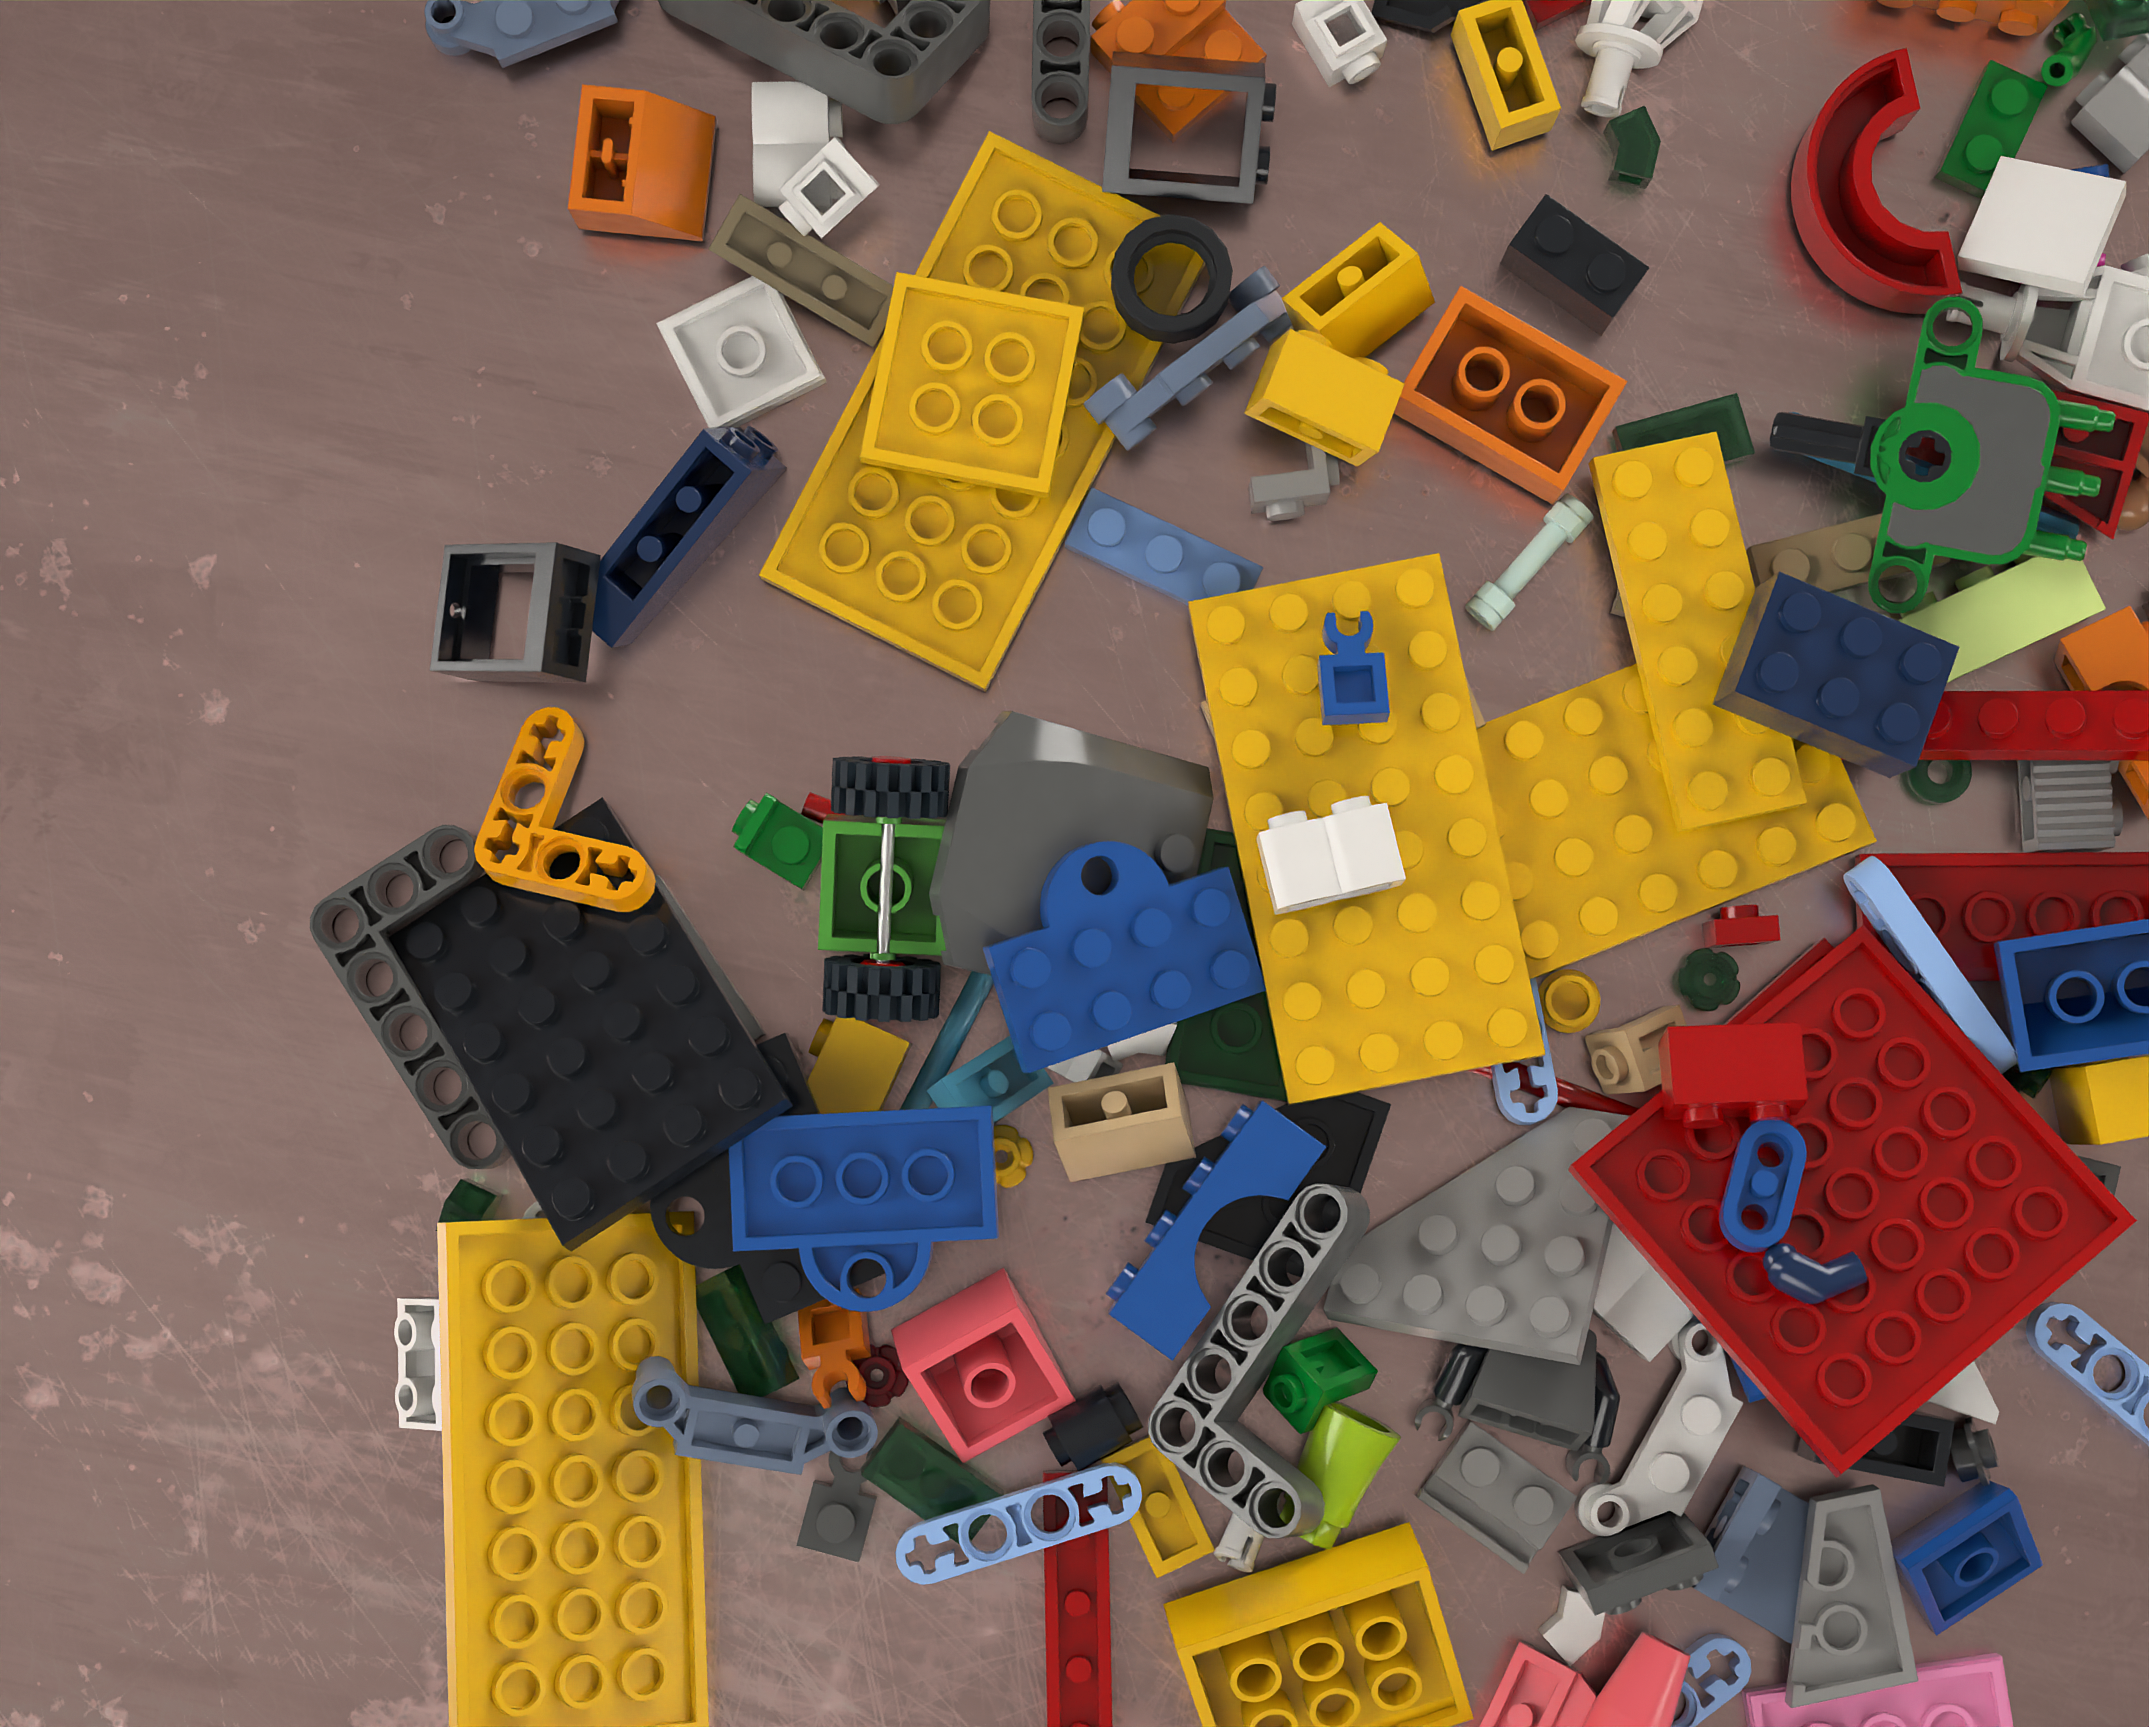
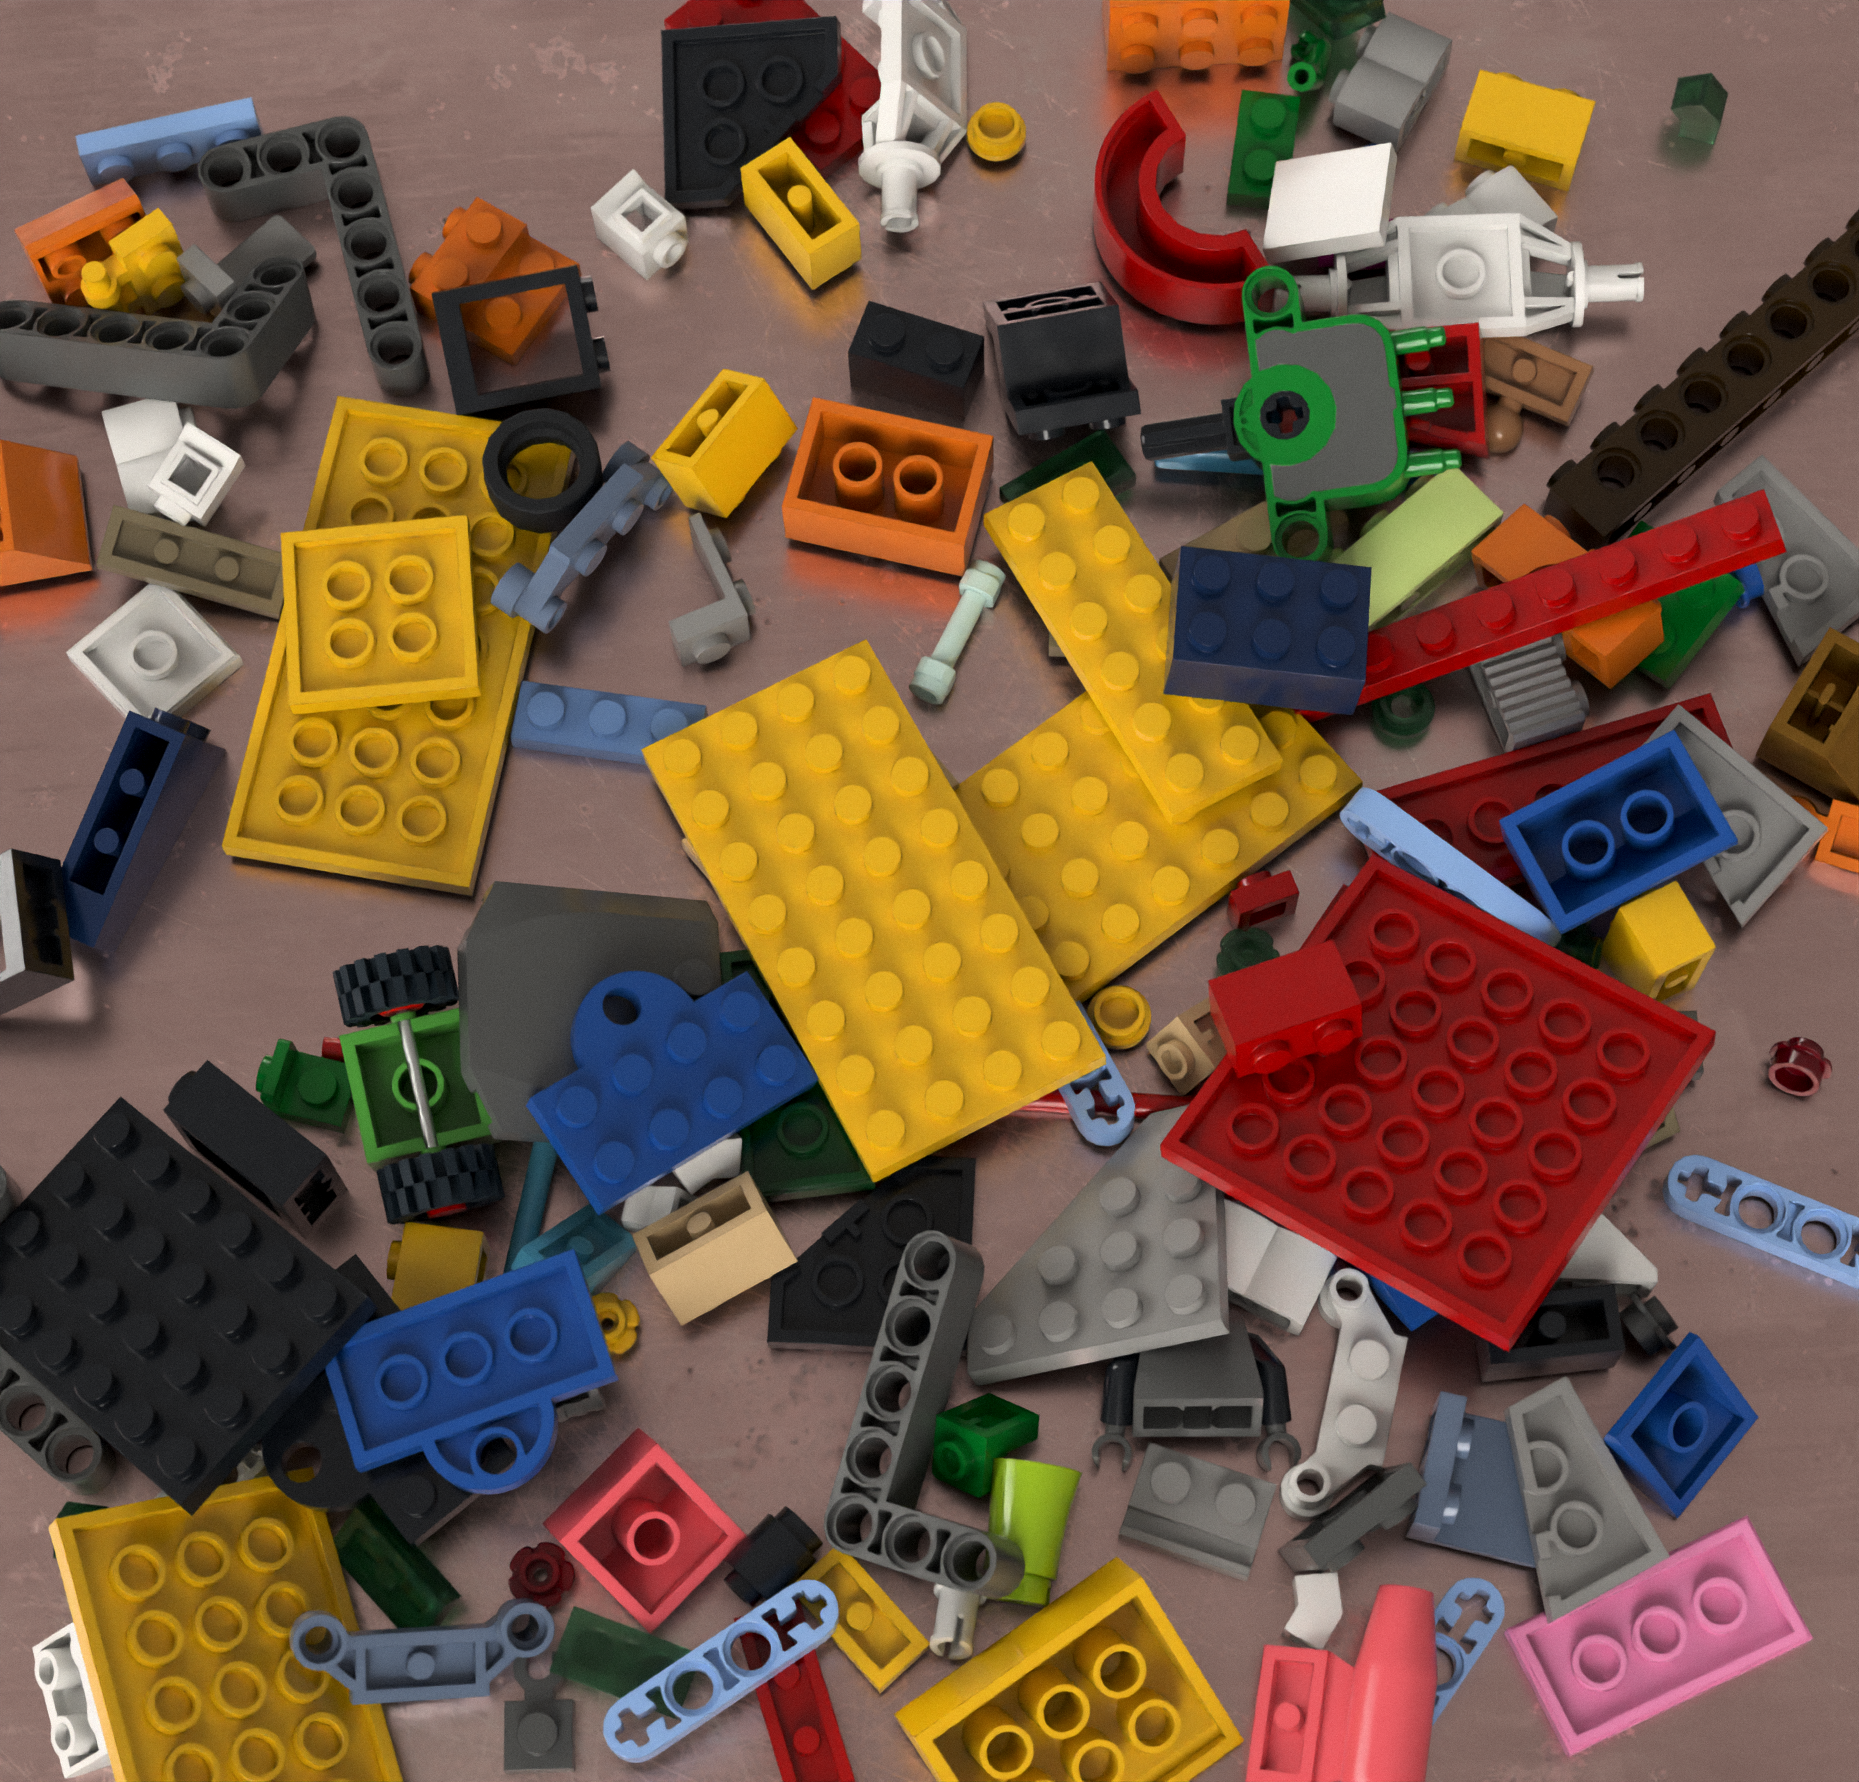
camera: 15 degrees left, 15 degrees down
light orange beam [474,707,656,912] -> none
orange plate [798,1288,871,1409] -> none
blue arch [1106,1100,1326,1361] -> none
yellow brick [1244,329,1405,467] -> none
white brick [1256,796,1406,915] -> none
blue plate [1317,611,1390,725] -> none
clear green piece [1603,106,1661,189] -> none
blue plate [1719,1120,1807,1253] -> none
dark blue arm [1763,1243,1867,1304] -> none
none -> black window [163,1060,348,1239]
none -> yellow plate [967,102,1026,161]
none -> black bracket [983,281,1141,440]

